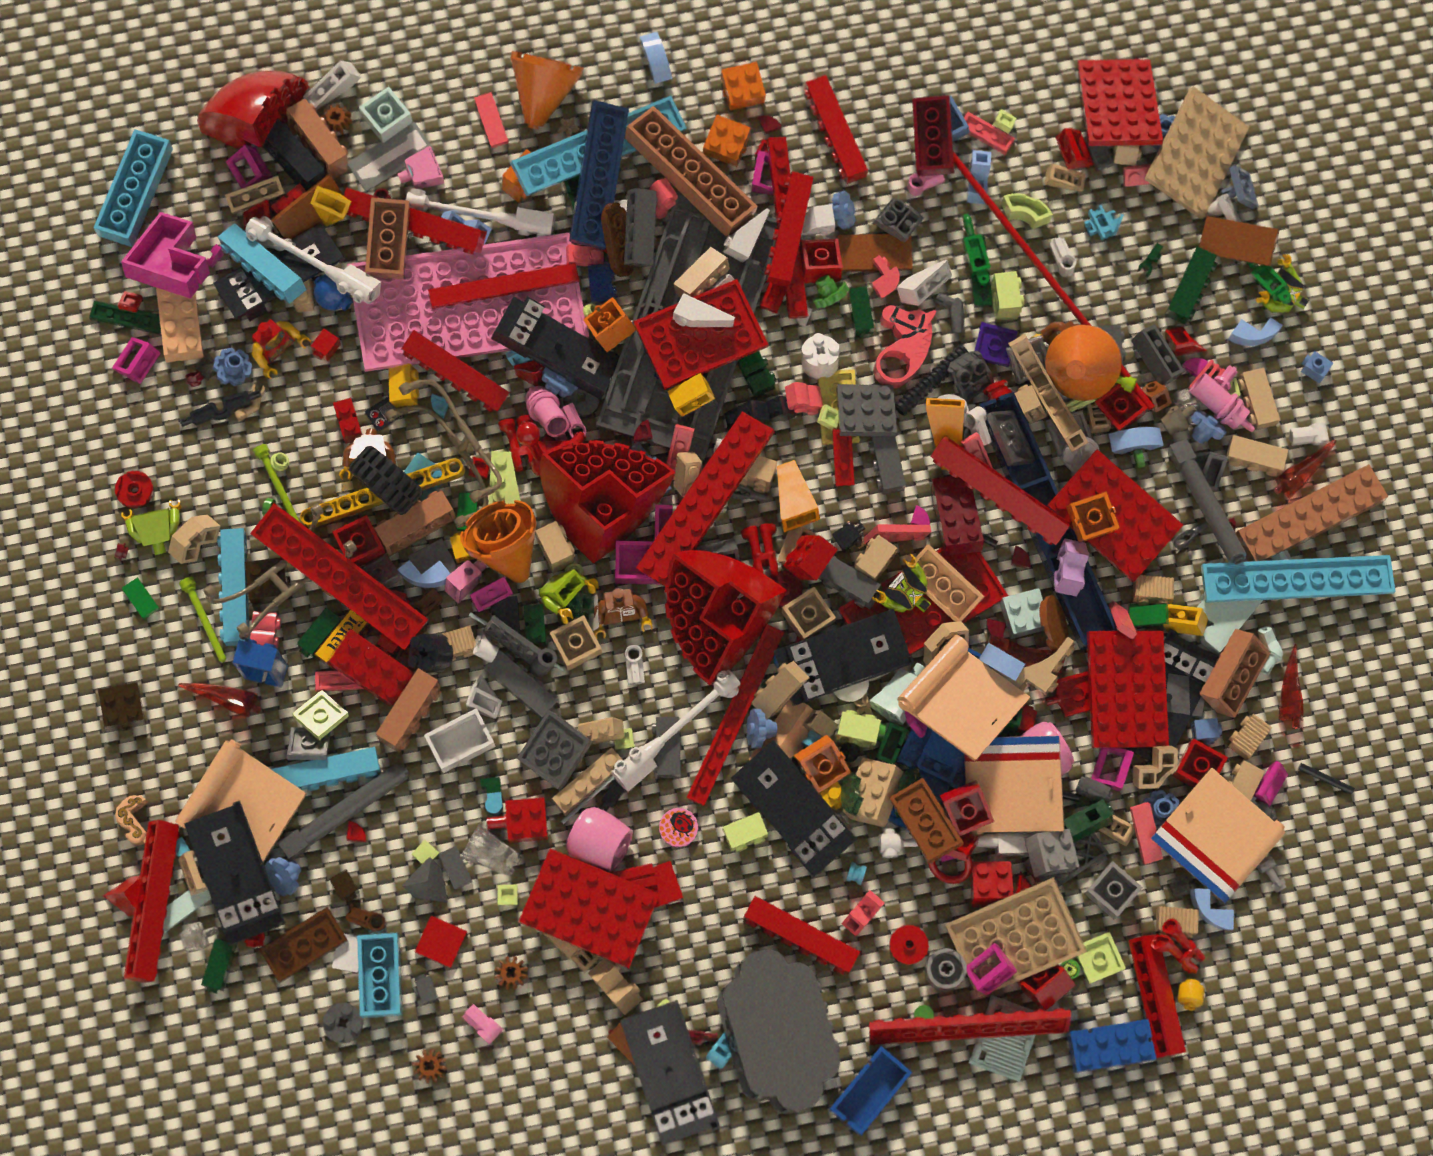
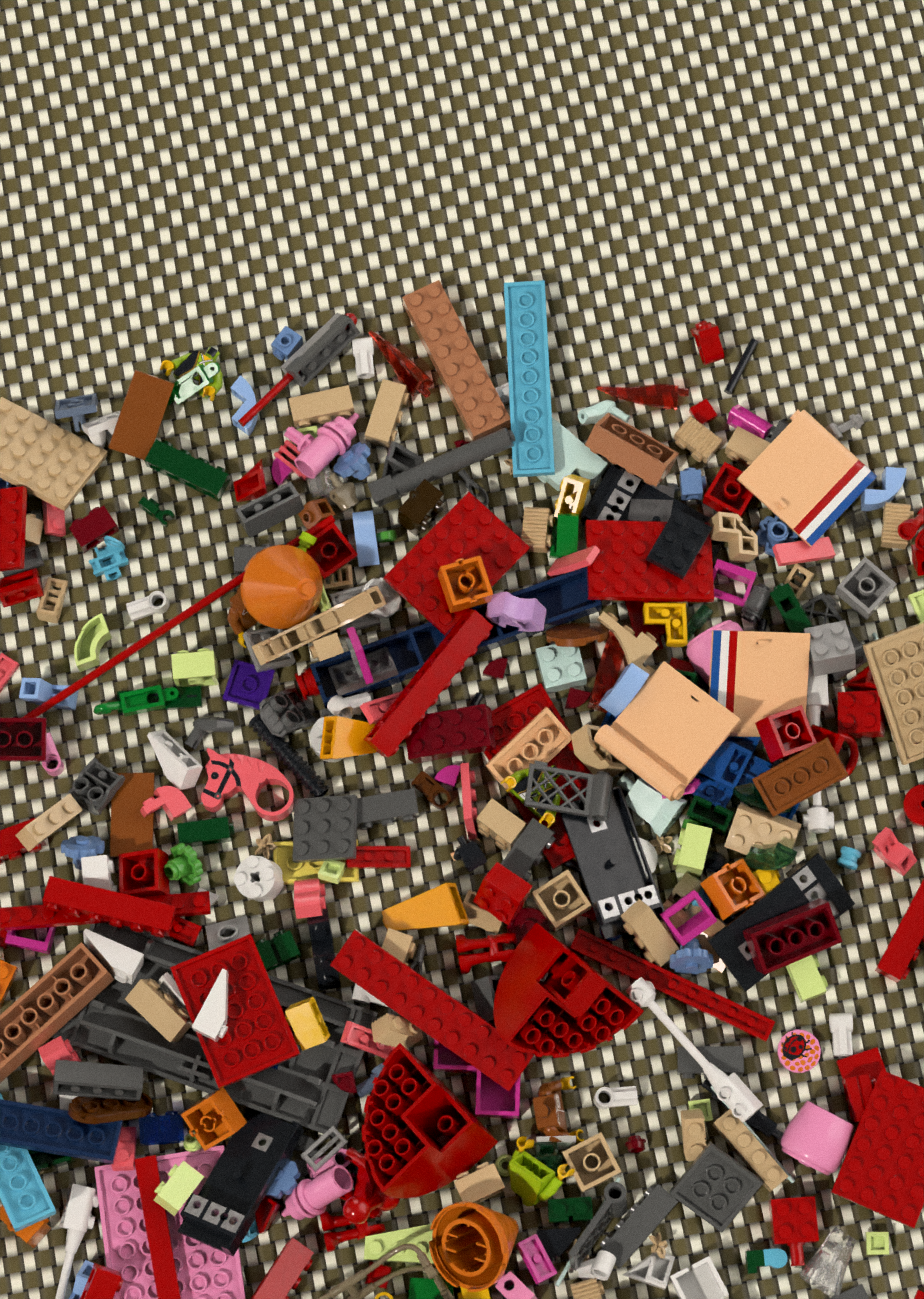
camera: 80 degrees left, 0 degrees up
none -> tan brick [15,794,83,852]
none -> dark red brick [69,505,119,553]
none -> yellowish green brick [154,1161,204,1216]
none -> light grey piece [205,915,251,951]
none -> dark grey piece [238,313,360,427]
none -> tan plant [255,834,278,859]
none -> light grey tile [301,1126,348,1172]
none -> dark pink piece [345,627,374,685]
none -> dark brown brick [397,479,444,537]
none -> reddish brown piece [411,771,451,809]
none -> dark grey piece [524,760,613,821]
none -> red brick [544,952,608,1017]
none -> dark red plate [625,1135,646,1153]
none -> yellow brick [643,603,688,648]
none -> black plate [646,508,712,580]
none -> tan plant [648,1232,668,1259]
none -> dark pink tile [659,889,717,946]
none -> clear green bar [687,604,713,640]
none -> red tile [689,398,717,425]
none -> red pin [690,320,724,365]
none -> dark red brick [743,898,843,975]
none -> white piece [829,1013,853,1057]

